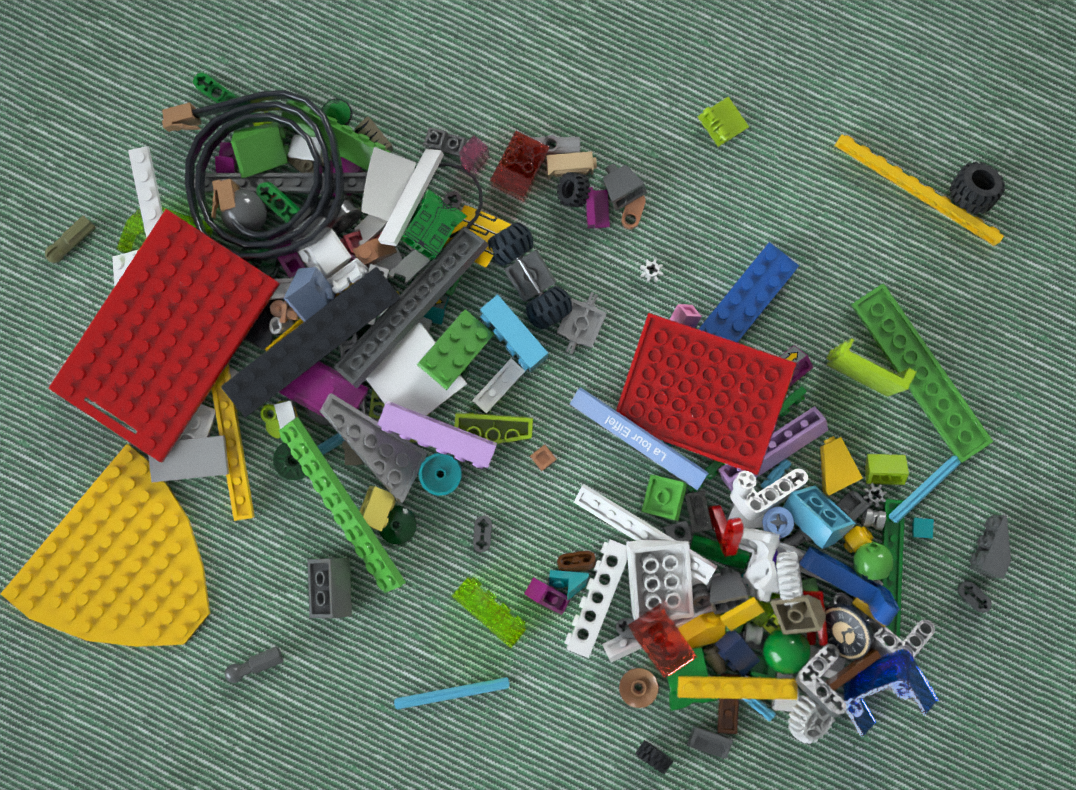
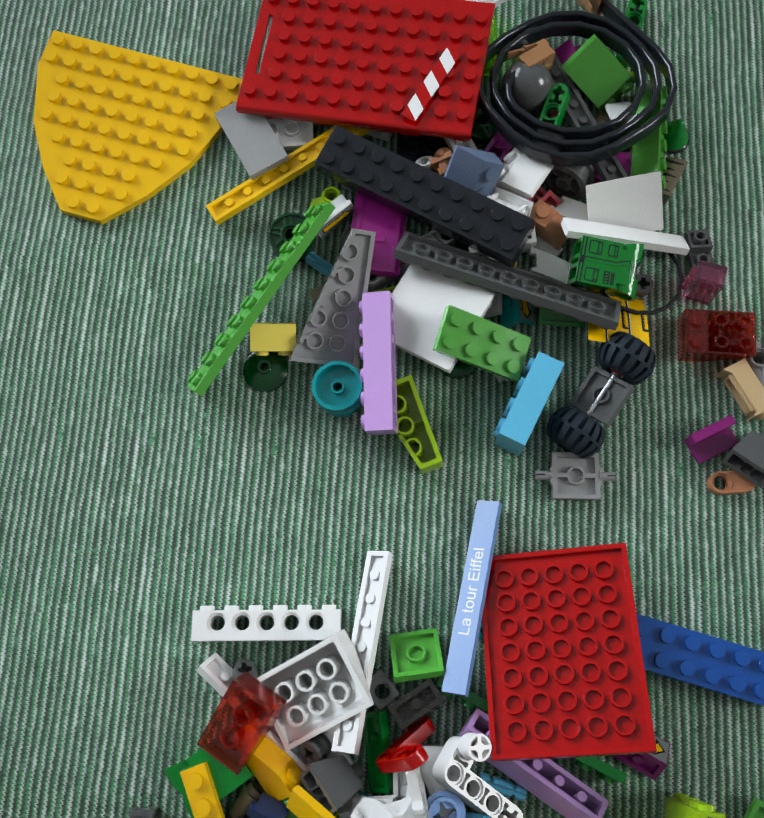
camera: 70 degrees right, 10 degrees down
dark grey piece [225,646,284,683] -> none
dark grey slope [307,558,352,618] -> none
medium azure axle [394,677,510,709] -> none
clear neon green slope [451,577,527,649] -> none
white plate [472,359,525,414] -> none
dark grey beam [473,516,492,552] -> none
magenta slope [524,577,571,615] -> none
nougat tile [530,445,557,471] -> none
teal slope [549,570,589,600] -> none
black tyre [557,172,591,208] -> none
reddish brown plate [557,551,596,572] -> none
medium nougat dish [619,668,658,708] -> none
black tyre [635,740,673,775] -> none
white gear [640,259,663,283] -> none
bright pink panel [669,304,702,328] -> none
none -> sticker [401,47,461,122]

